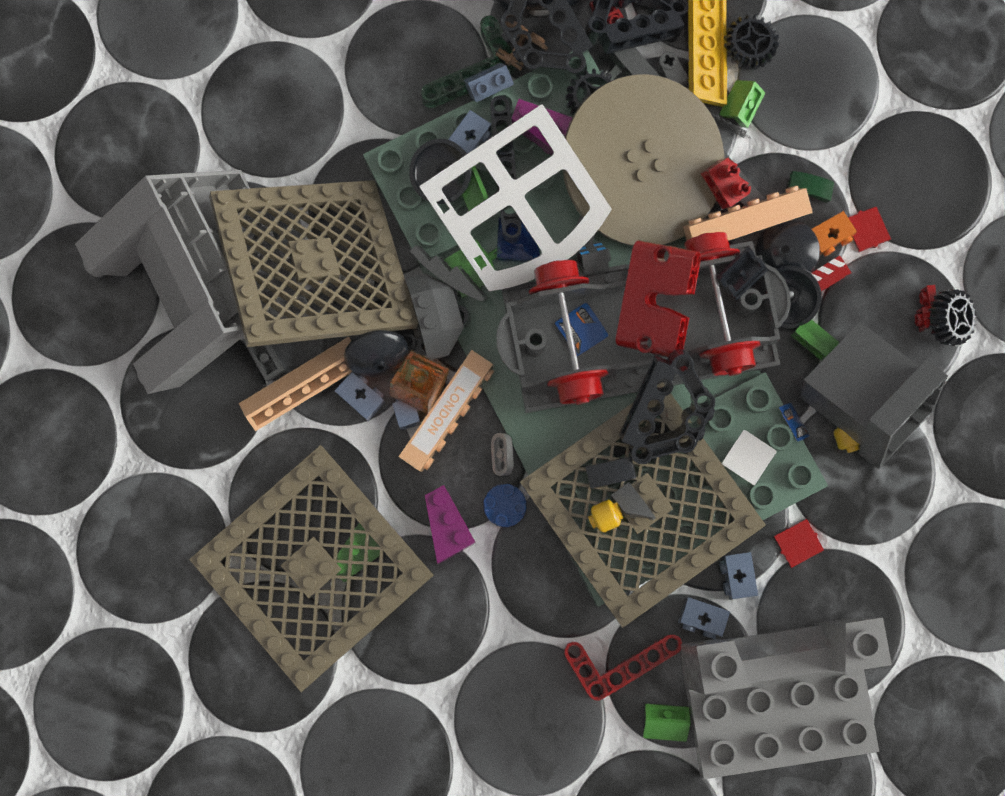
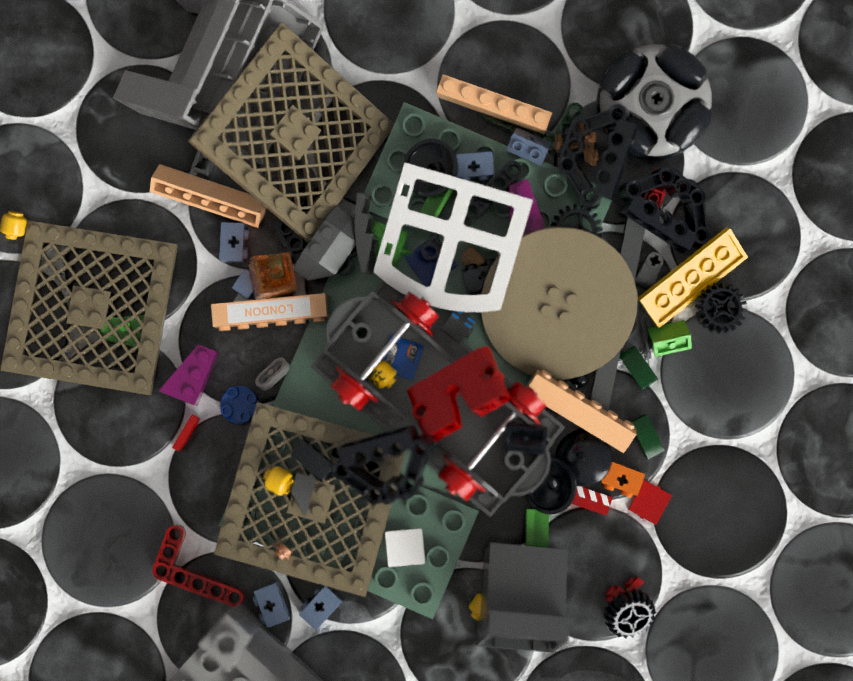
camera: 55 degrees right, 5 degrees up
black dish [344,330,409,377] -> none
bright green panel [643,704,690,742] -> none
red brick [700,157,751,209] -> none
red piece [773,519,824,568] -> none
blue sticker [779,403,810,442] -> none
none -> yellow head [0,211,27,240]
none -> red tile [172,414,200,451]
none -> nougat plate [274,542,292,560]
none -> yellow head [368,360,396,389]
none -> light nougat brick [436,74,552,135]
none -> black brick [461,258,495,295]
none -> clear orange tile [462,246,485,267]
none -> dark green slope [619,346,658,390]

